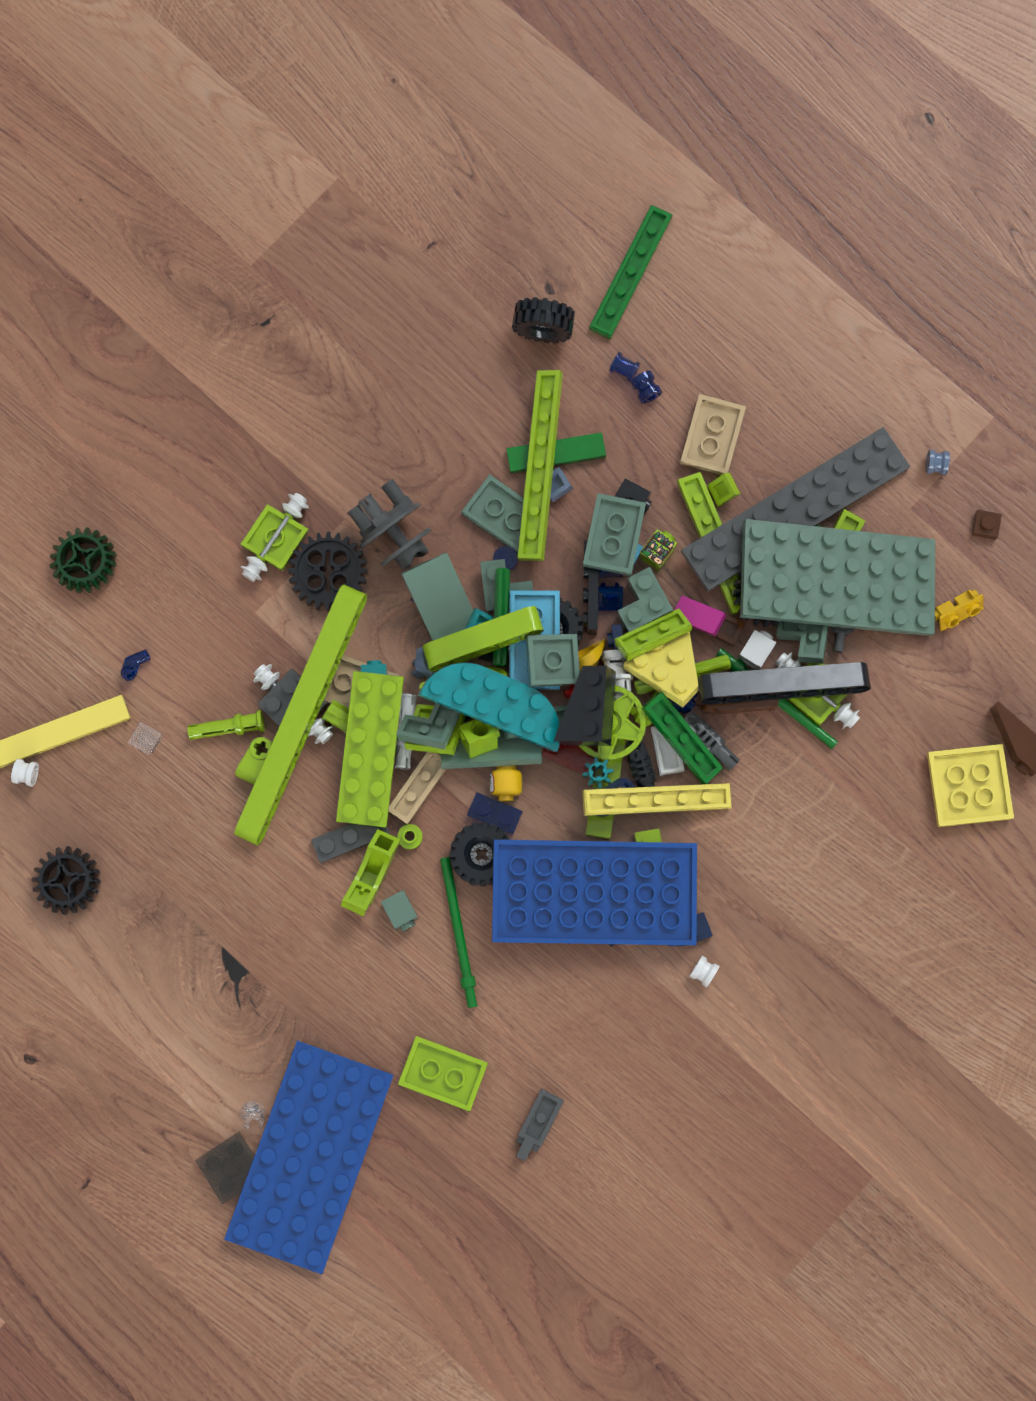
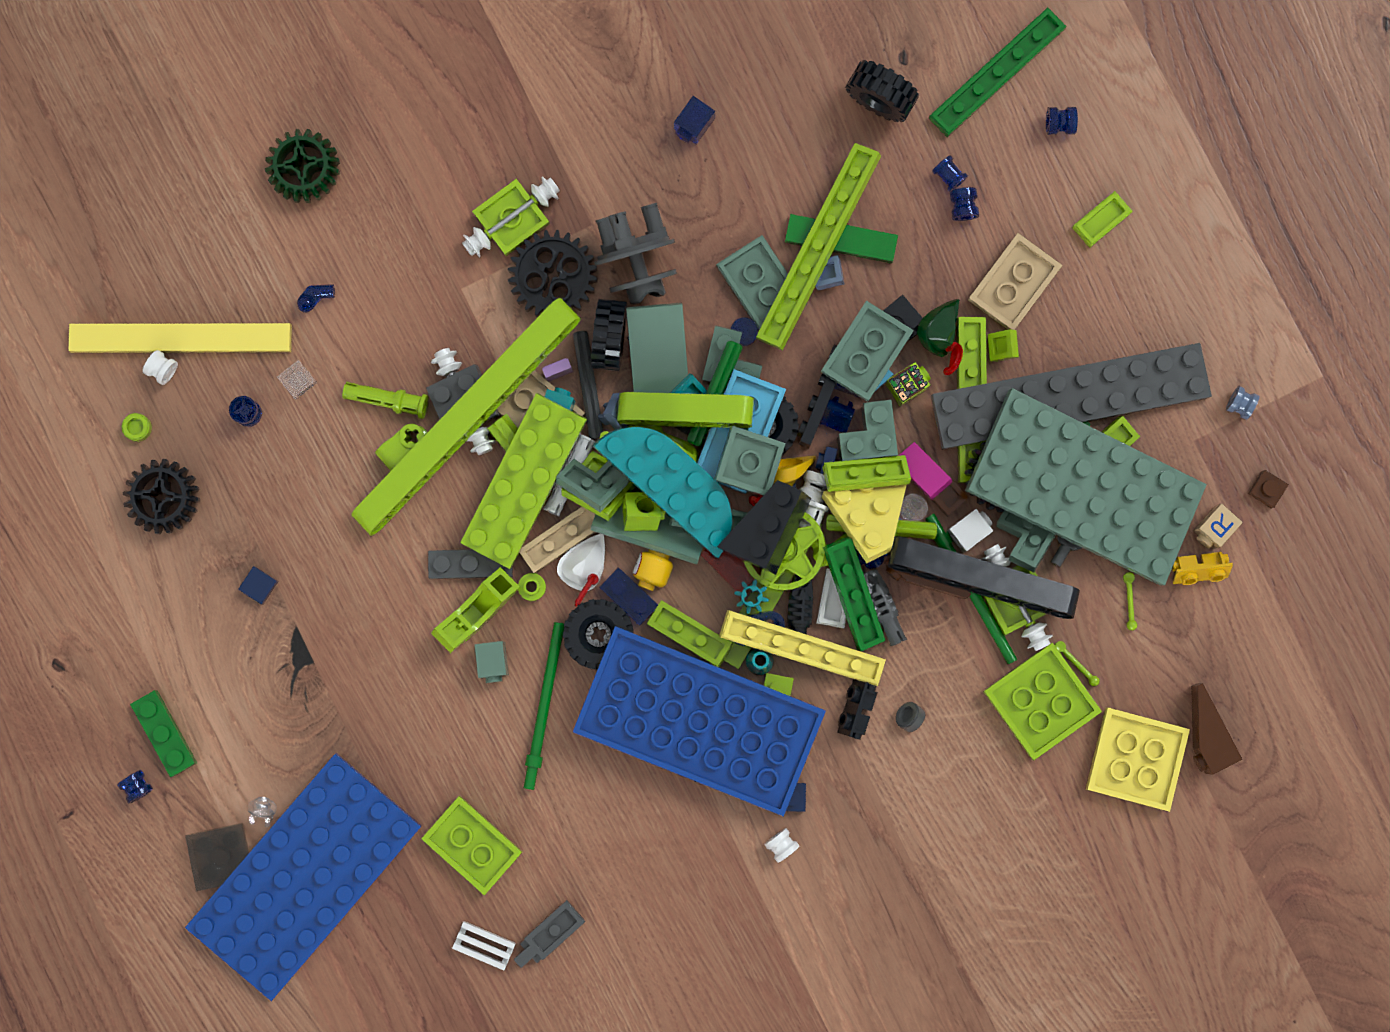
camera: 20 degrees right, 5 degrees up
none -> clear blue wheel [117,770,153,804]
none -> lime tile [122,413,152,442]
none -> green plate [130,690,197,778]
none -> clear blue wheel [229,396,262,427]
none -> dark blue tile [238,566,279,605]
none -> white tile [452,921,516,970]
none -> lavender tile [542,358,573,382]
none -> white piece [557,533,605,607]
none -> dark grey axle [573,331,603,439]
none -> black bush [591,299,627,371]
none -> lime plate [647,600,733,667]
none -> clear blue brick [674,96,716,145]
none -> teal cone [746,648,774,675]
none -> black hinge [837,679,878,740]
none -> dark grey tile [896,702,926,732]
none -> clear plate [900,494,928,521]
none -> dark green piece [917,299,963,375]
none -> lime plate [983,642,1102,760]
none -> clear blue wheel [1046,107,1078,135]
none -> lime hinge [1055,641,1100,687]
none -> lime tile [1072,191,1133,248]
none -> lime hinge [1123,572,1138,631]
none -> tan brick [1193,504,1243,549]

